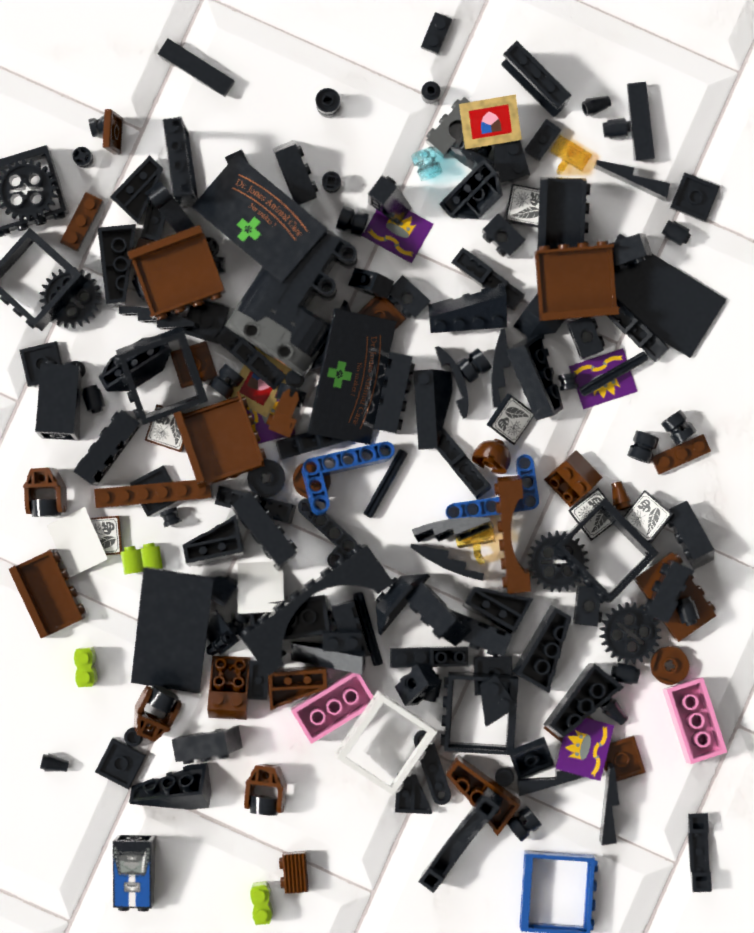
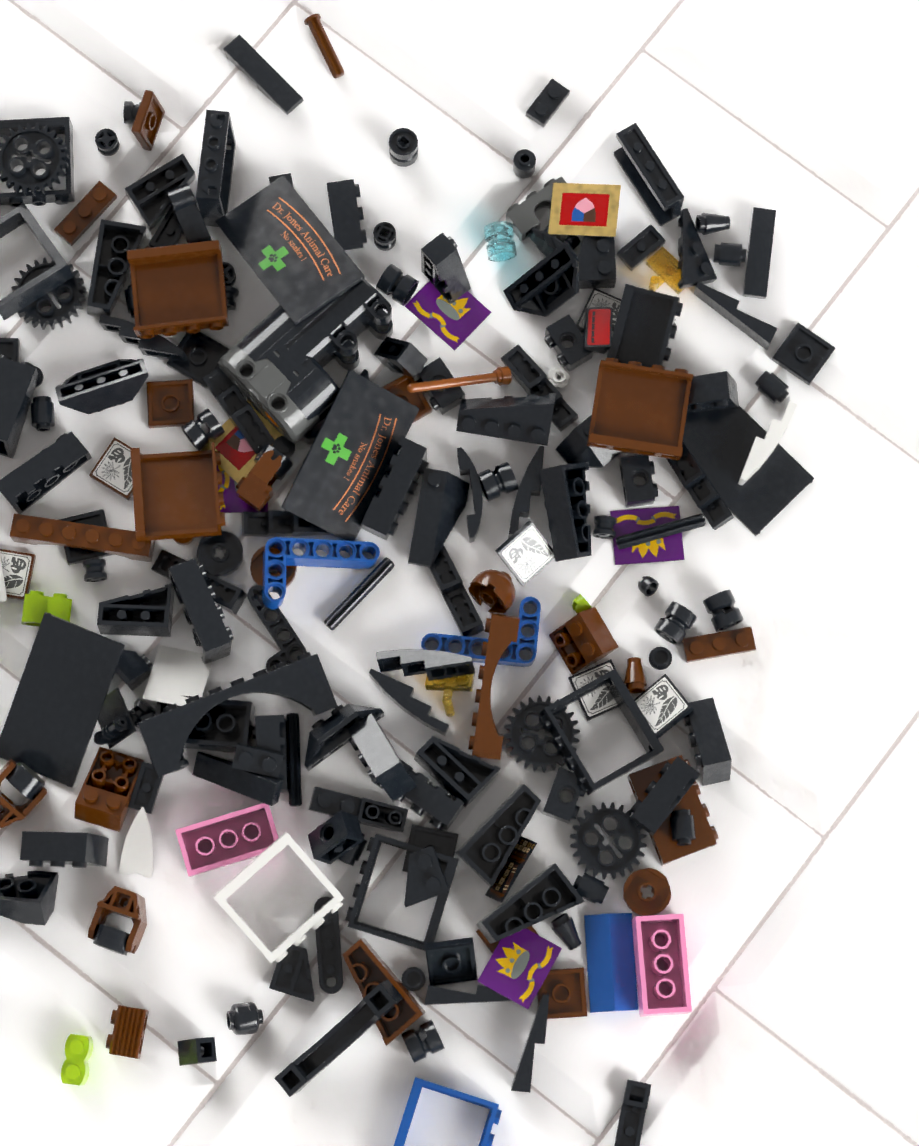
camera: 10 degrees right, 10 degrees down
black window [114,326,208,425] -> none
reddish brown wedge [268,666,328,711] -> none
none -> white sticker [119,807,153,878]
none -> black brick [177,1037,217,1066]
none -> black head [226,1002,263,1035]
none -> reddish brown axle [304,14,344,79]
none -> dark orange piece [407,366,512,393]
none -> sticker [485,836,537,903]
none -> white plate [548,366,570,388]
none -> lime hinge [572,594,592,614]
none -> slope [583,307,613,354]
none -> blue slope [584,913,638,1013]
none -> black hinge [638,576,659,597]
none -> black plate [648,647,672,670]
none -> black wing [678,208,717,289]
none -> white slope [738,401,798,485]

